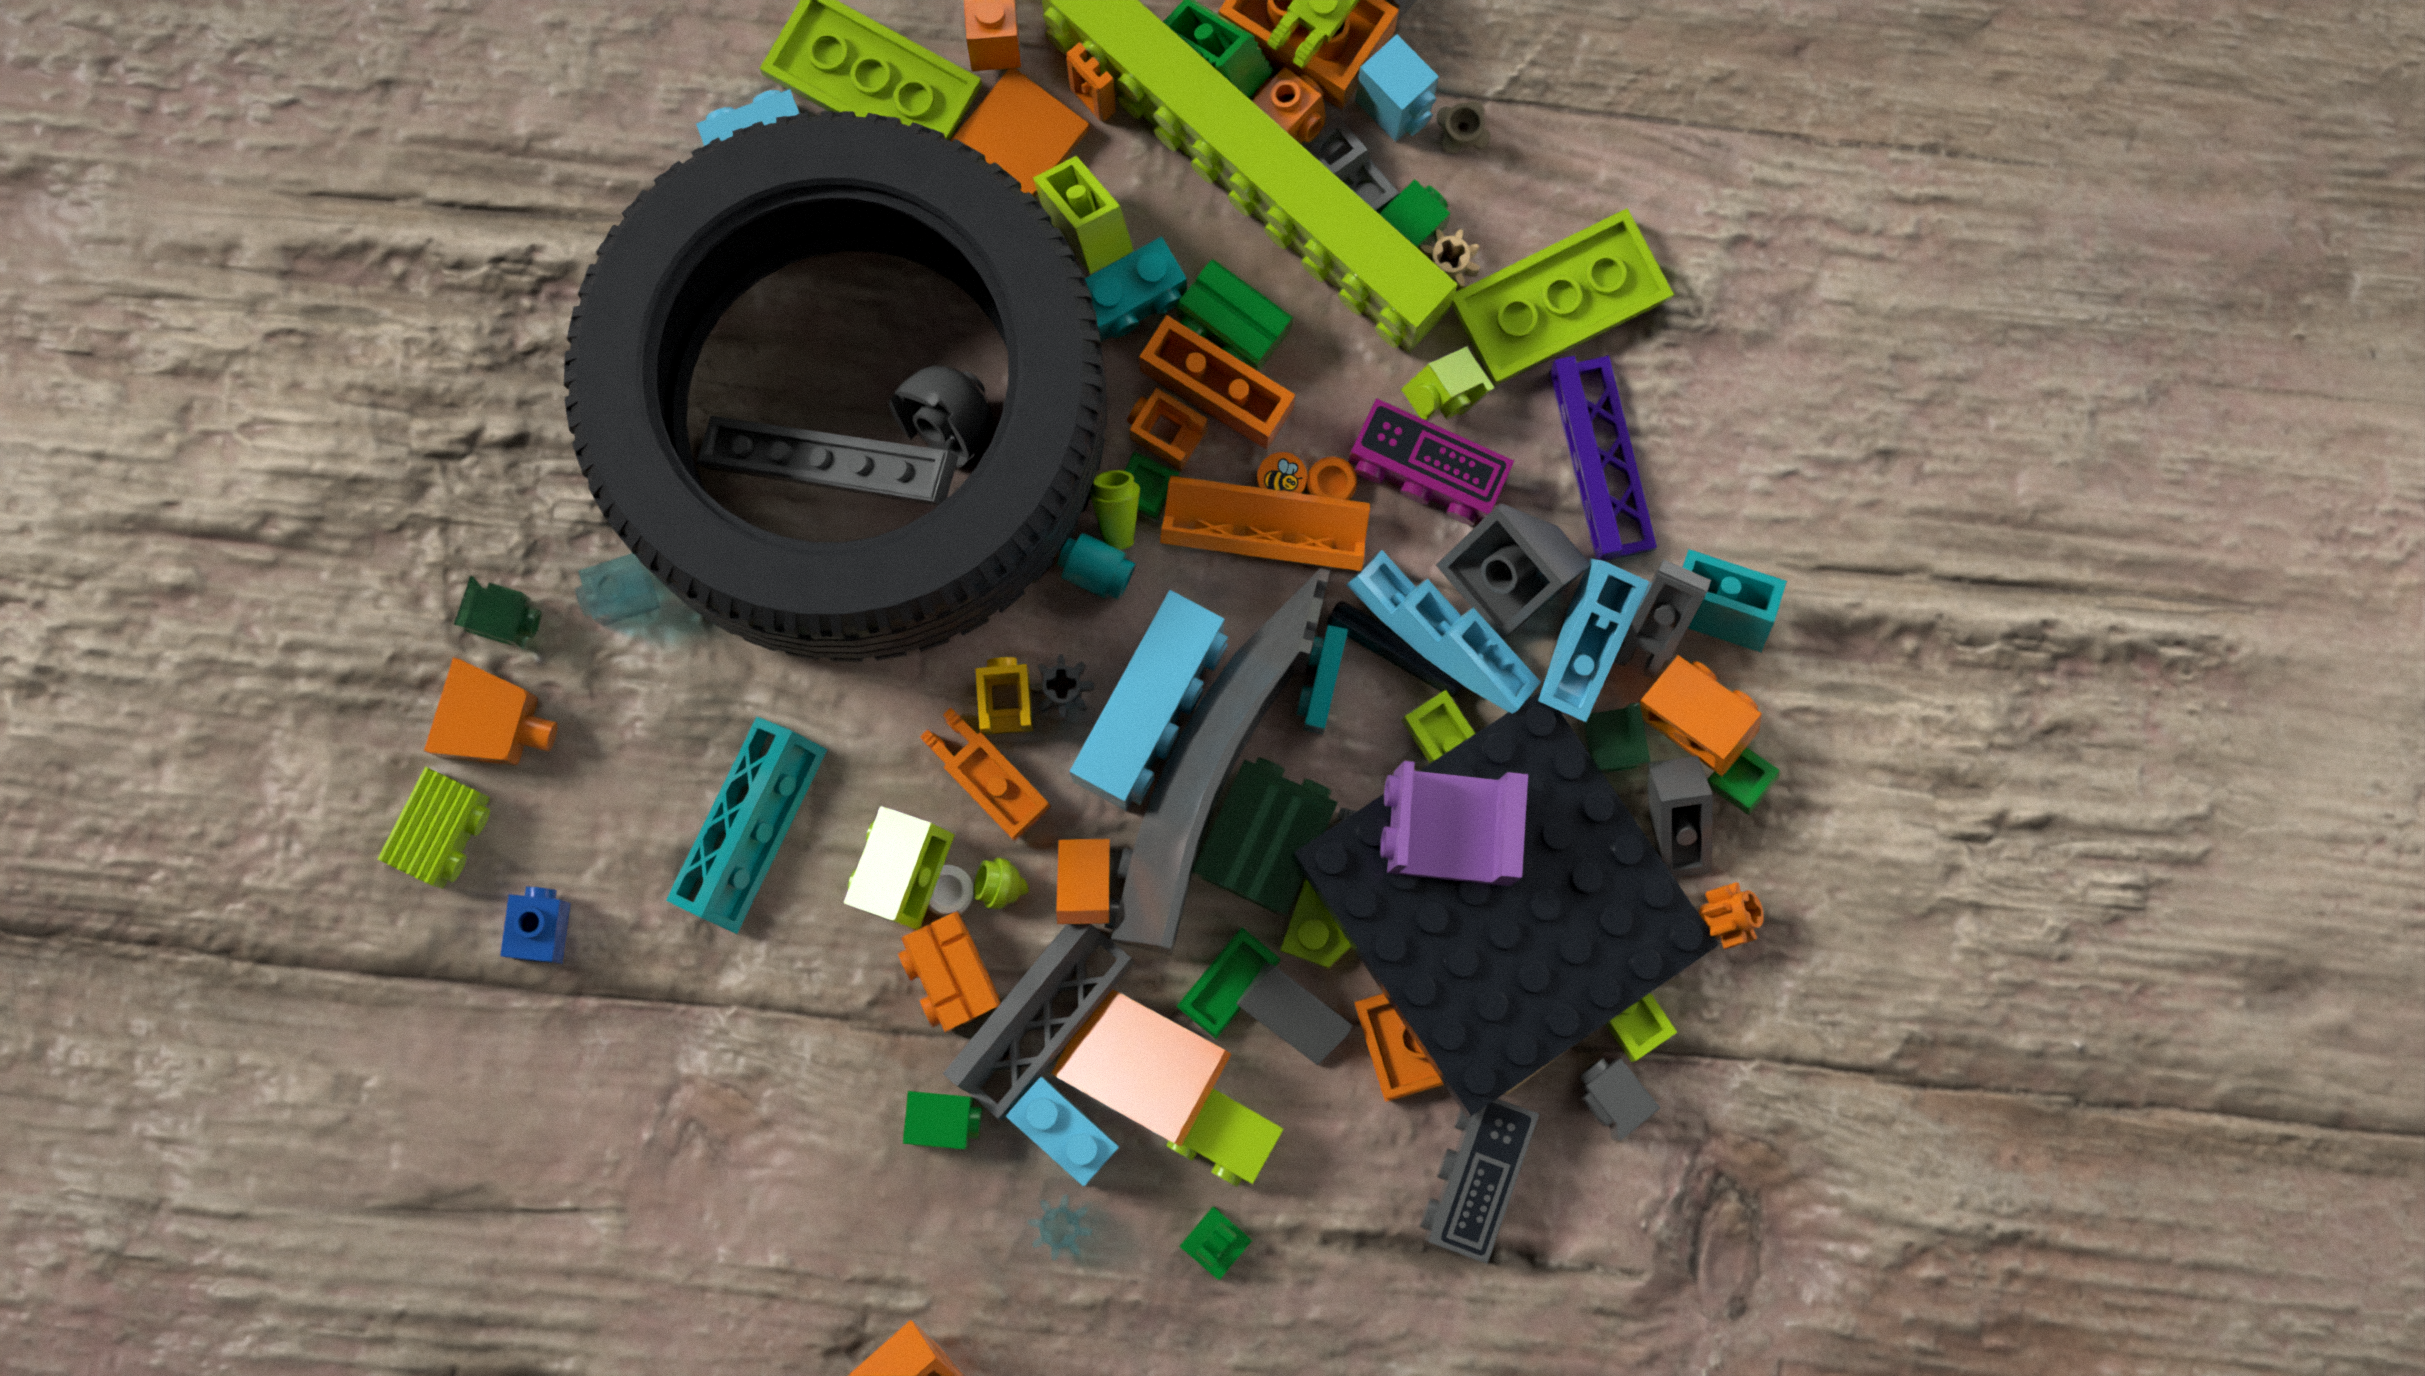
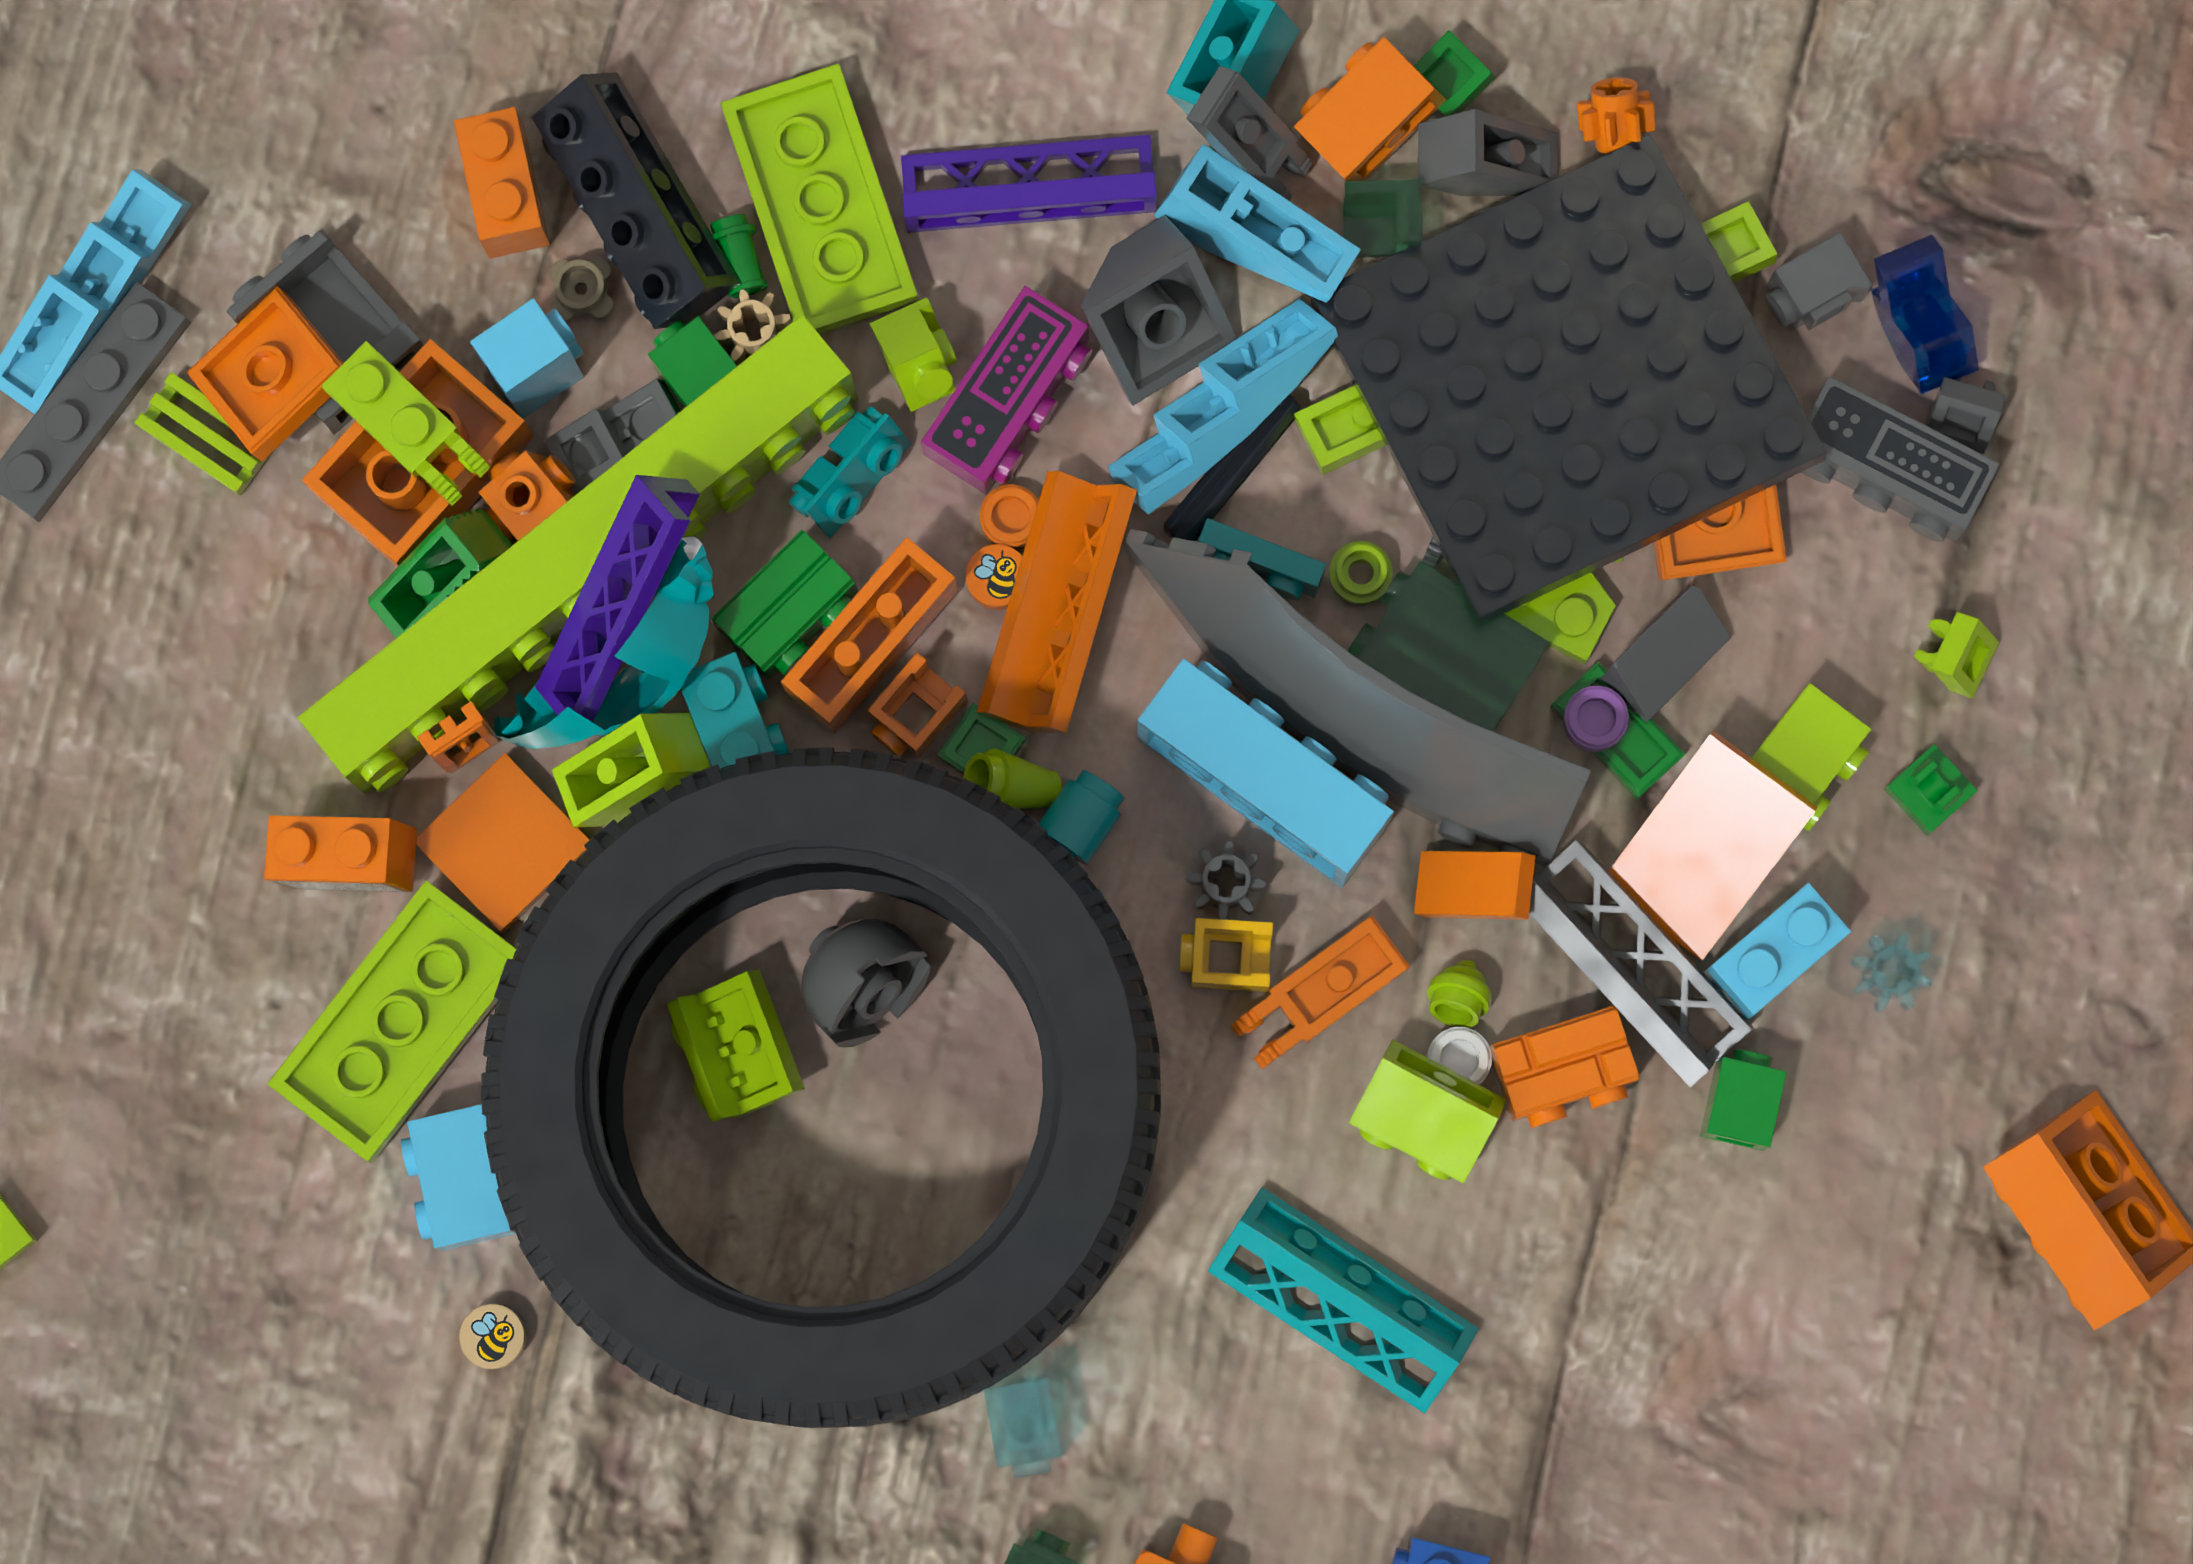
camera: 75 degrees left, 0 degrees up
dark grey tile [696,416,958,506] -> none
medium lavender panel [1380,761,1528,886] -> none
none -> orange brick [453,107,550,259]
none -> tile [459,1304,527,1369]
none -> teal animal [494,536,714,749]
none -> black brick [531,72,741,329]
none -> dark purple fence [535,475,700,723]
none -> lime bracket [667,969,805,1122]
none -> green pin [710,214,768,299]
none -> teal hinge [788,406,911,539]
none -> lime plate [1329,541,1393,605]
none -> medium lavender tile [1563,686,1629,752]
none -> clear blue brick [1871,234,1979,395]
none -> lime tile [1914,612,2000,699]
none -> dark grey tile [1926,371,2005,454]

